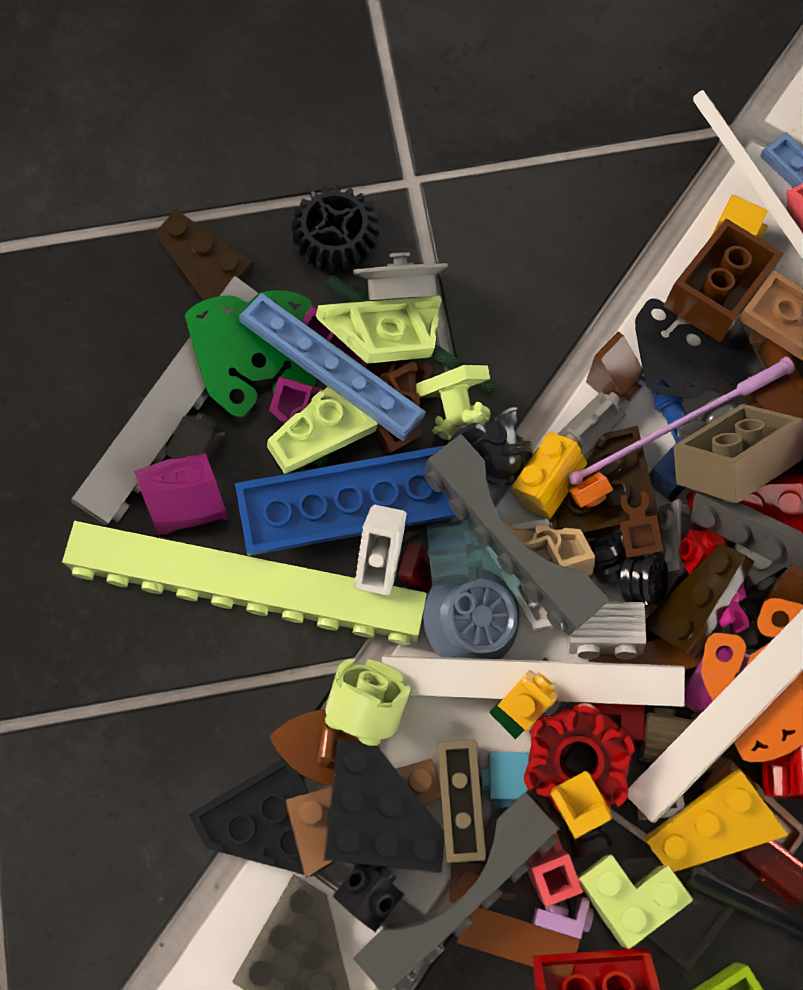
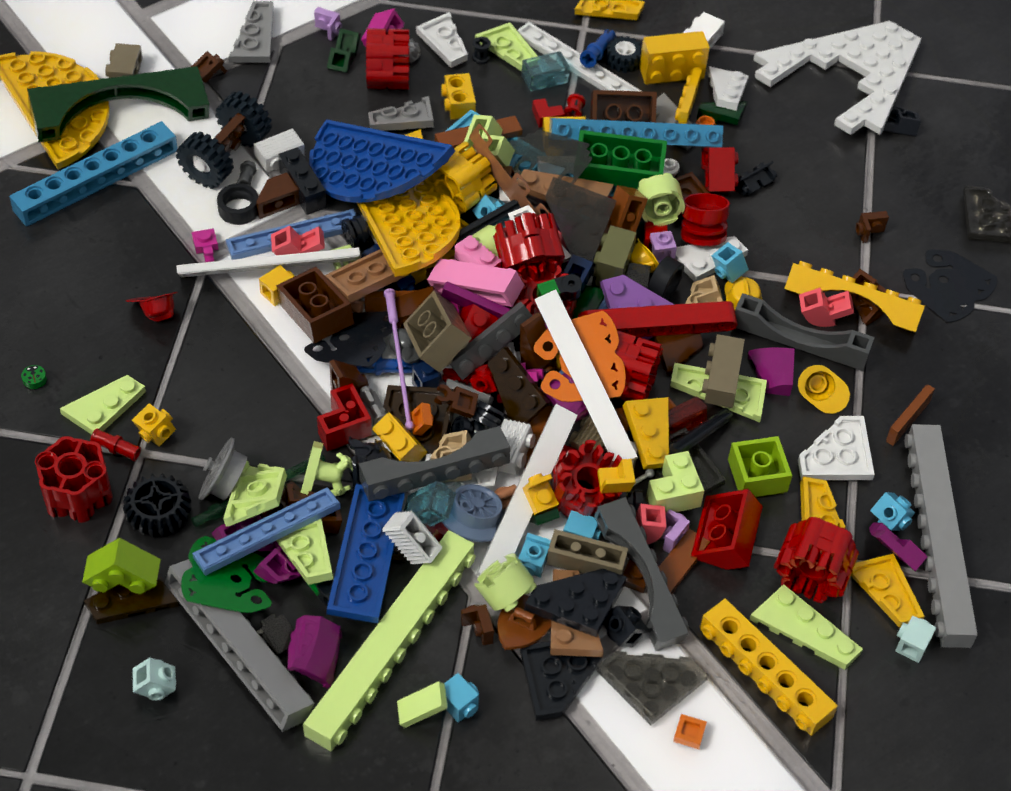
camera: 75 degrees left, 20 degrees down
none -> green tile [21,365,47,389]
none -> red piece [35,436,113,523]
none -> yellowish green wing [60,375,146,435]
none -> lime brick [82,538,161,594]
none -> red pin [90,428,141,461]
none -> red piece [126,292,178,321]
none -> yellow brick [132,403,176,446]
none -> light aqua brick [133,658,176,701]
none -> dark pink plate [192,228,218,262]
none -> red brick [317,383,372,451]
none -> yellowish green tile [397,681,448,728]
none -> medium azure brick [444,673,479,722]
none -> reddish brown bracket [461,604,494,646]
none -> nougat plate [494,484,517,509]
none -> medium azure brick [518,533,551,578]

